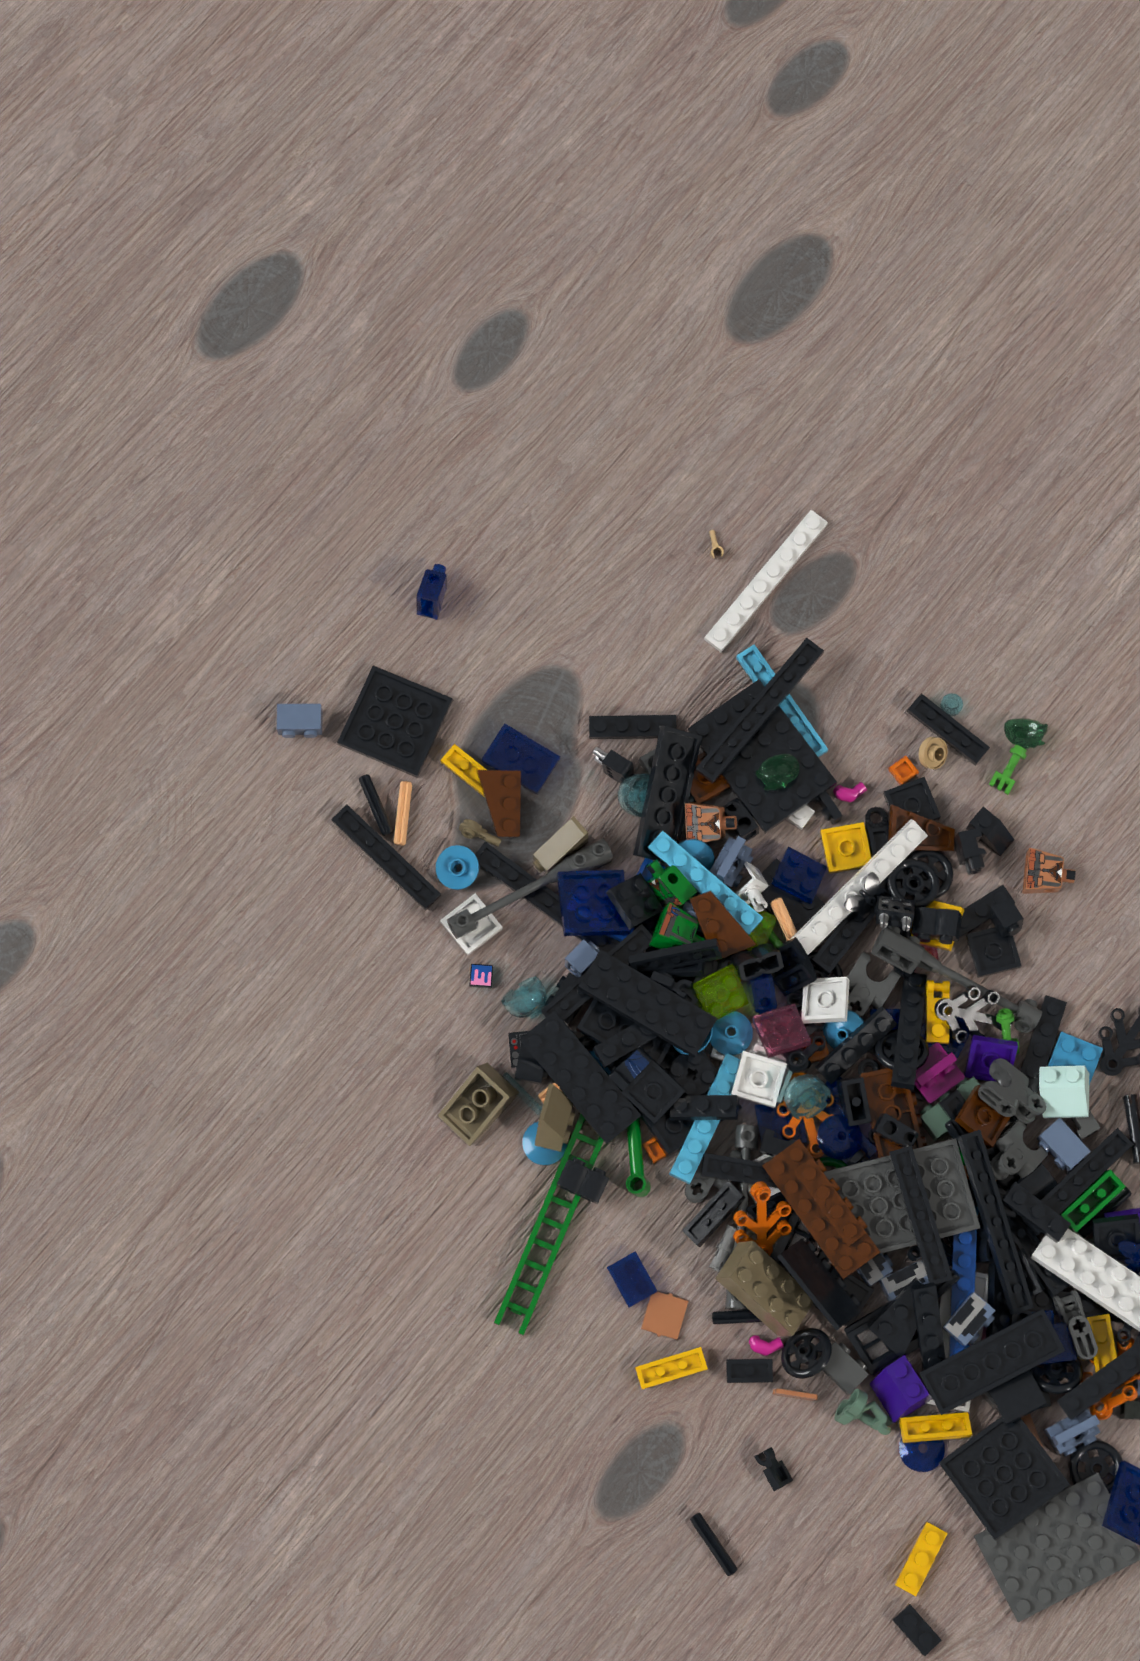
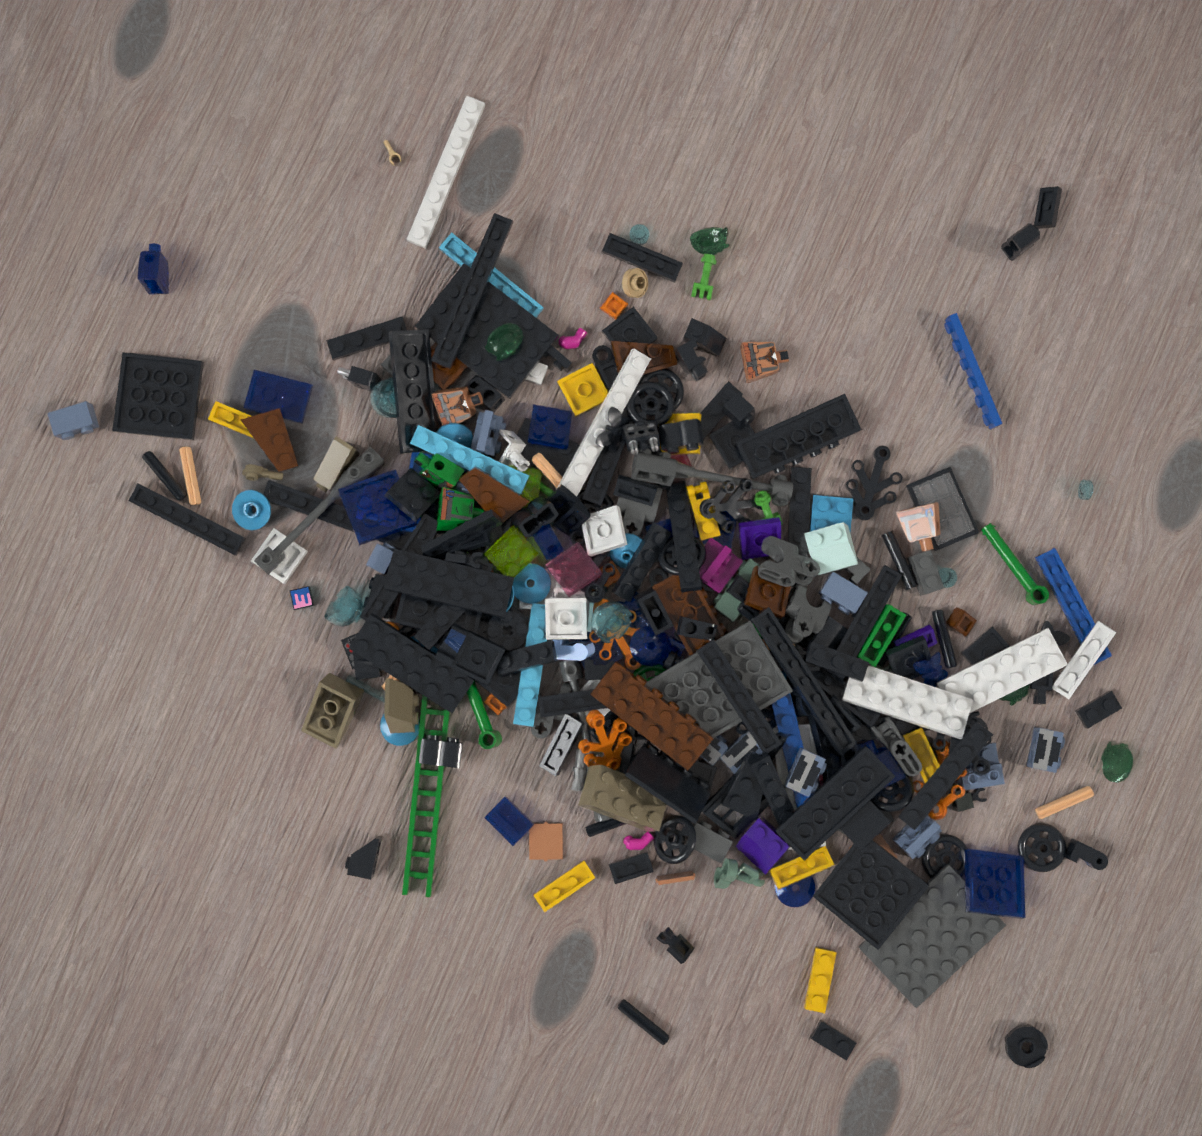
camera: 15 degrees left, 10 degrees up
none -> black slope [345,836,382,880]
none -> light blue leg [553,639,595,661]
none -> black plate [613,474,658,506]
none -> black plate [735,394,862,480]

